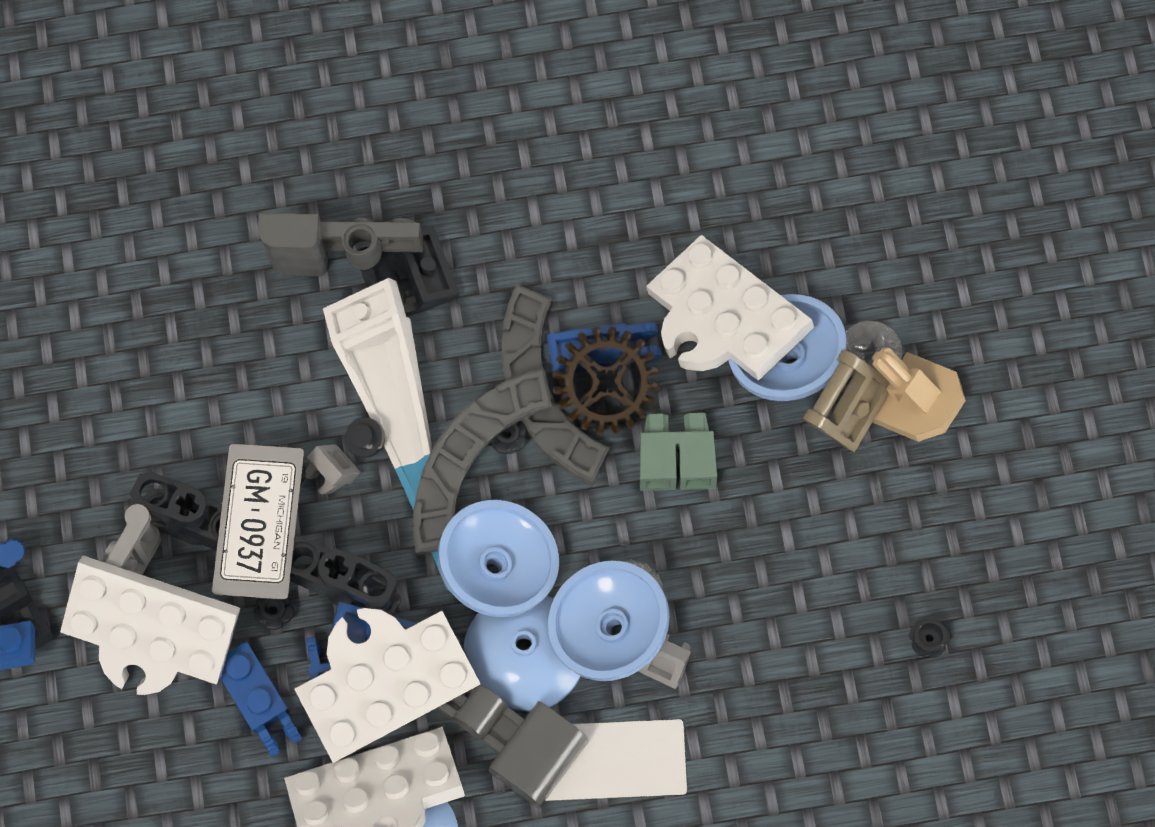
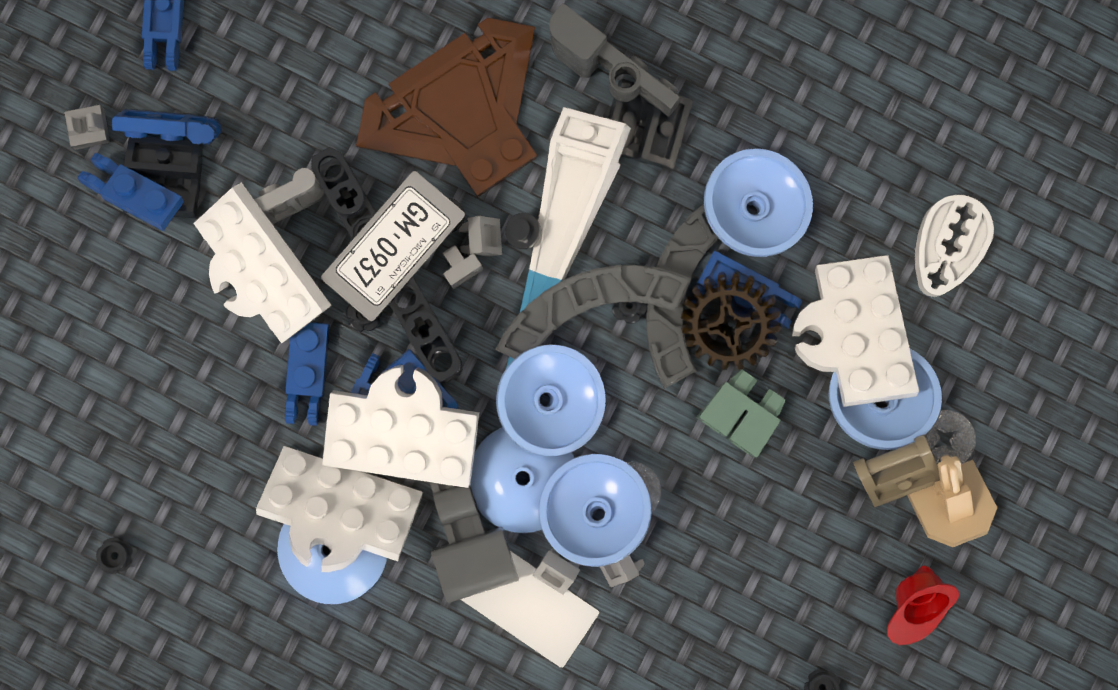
camera: 30 degrees right, 15 degrees up
none -> reddish brown plate [356,18,537,198]
none -> light grey tile [443,245,483,289]
none -> light grey tile [532,548,580,595]
none -> light blue dish [704,149,813,257]
none -> red piece [887,565,959,645]
none -> white piece [915,195,994,297]

